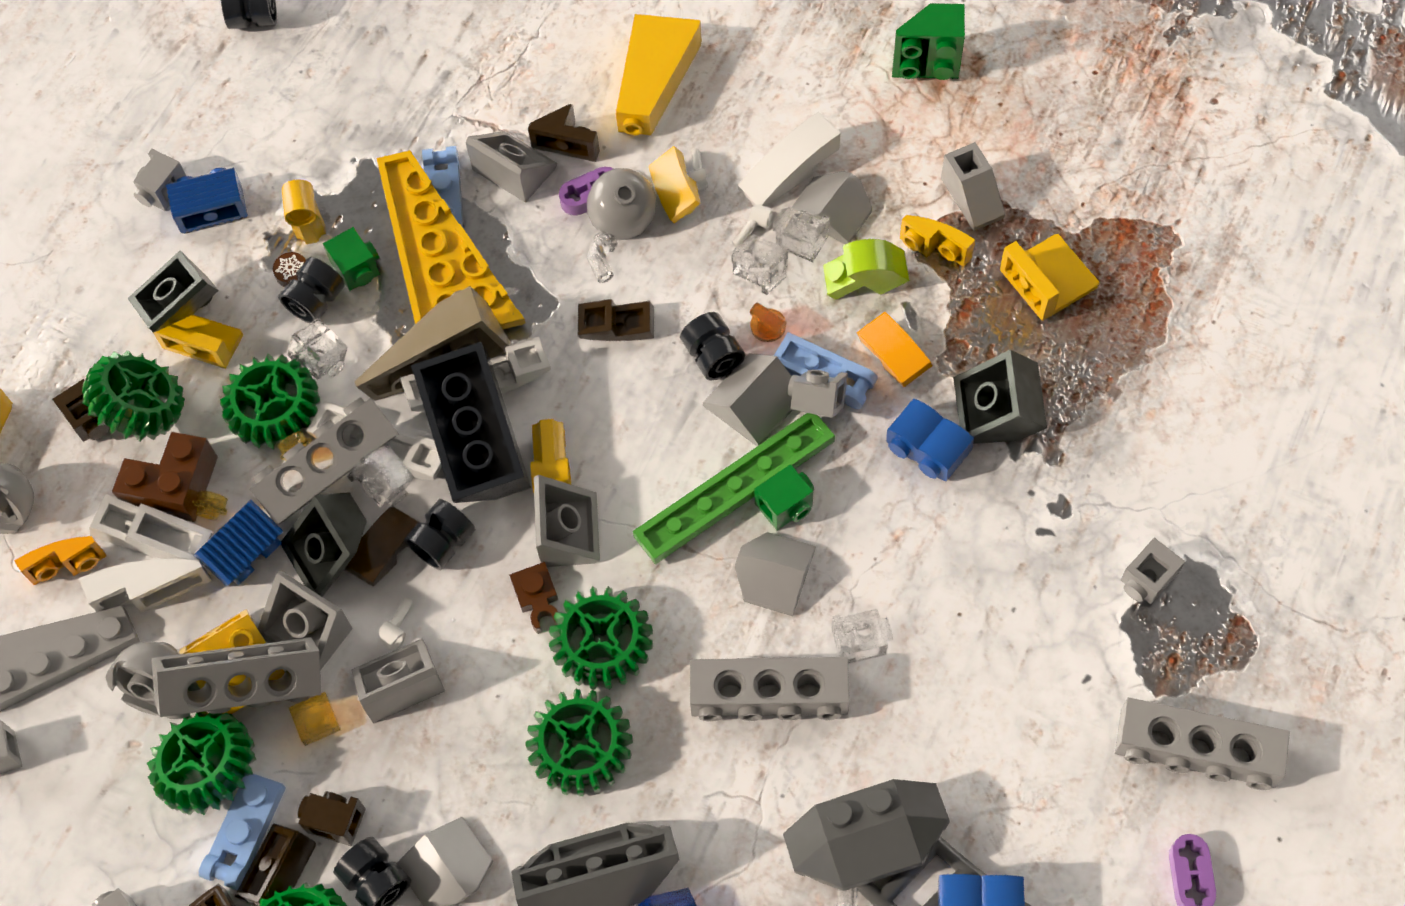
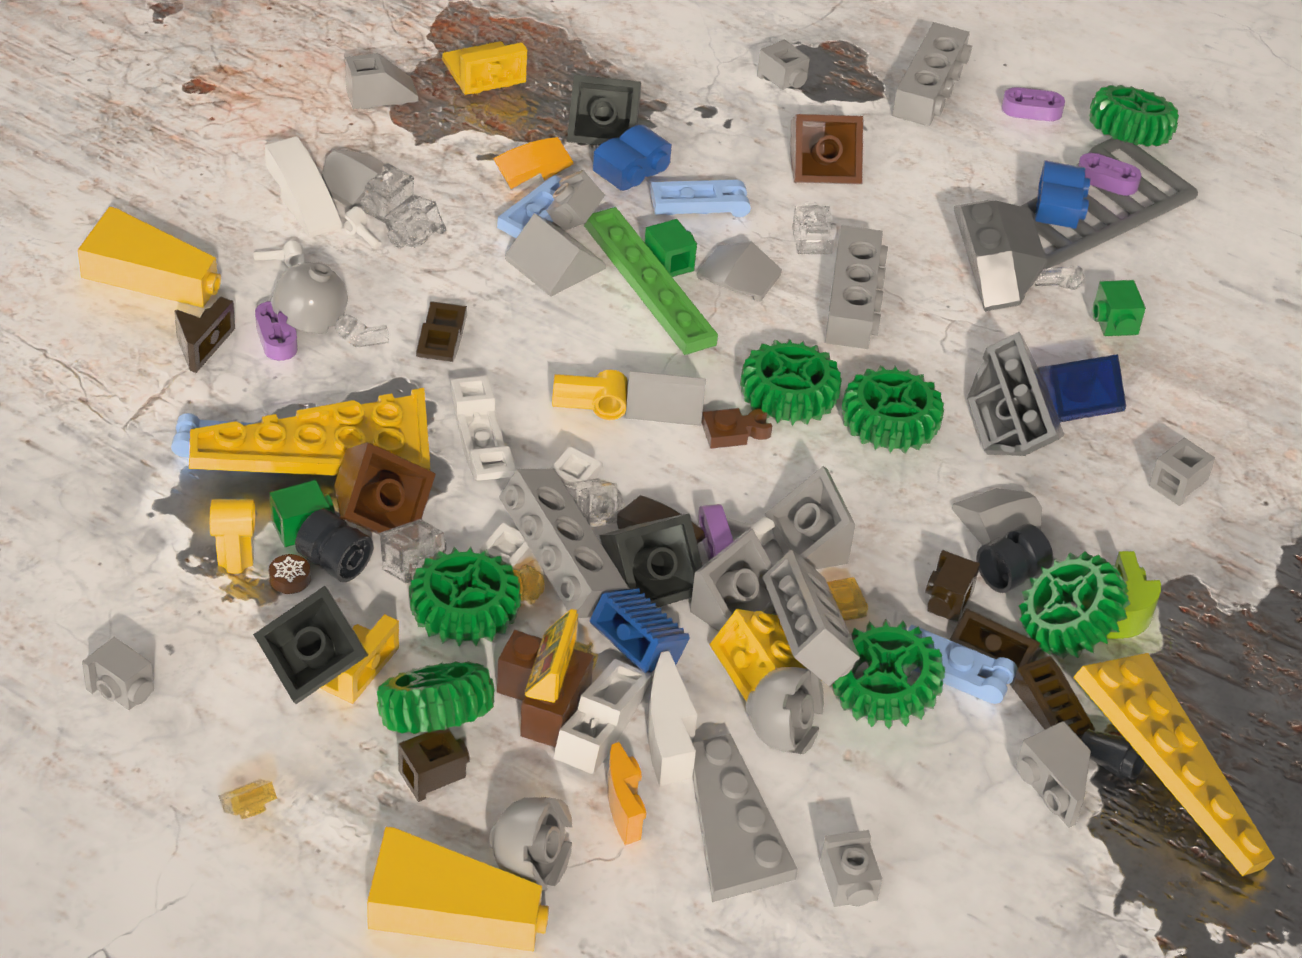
camera: 90 degrees left, 20 degrees down
blue brick [166,167,248,234] -> none
dark tan wedge [355,286,512,401] -> none
black wheel [404,499,476,571] -> none
black slope [411,342,531,503] -> none
light grey slope [465,131,557,203] -> none
yellow slope [649,146,701,224] -> none
black wheel [680,312,746,381] -> none
clear orange plate [750,302,787,342] -> none
lime brick [823,239,910,300] -> none
green slope [892,3,965,80] -> none
yellow slope [900,215,975,267] -> none
none -> clear yellow plate [218,779,278,819]
none -> reddish brown slope [334,442,436,548]
none -> yellow slope [525,609,578,703]
none -> light blue plate [651,180,751,217]
none -> medium lavender beam [698,504,733,561]
none -> reddish brown slope [790,114,863,185]

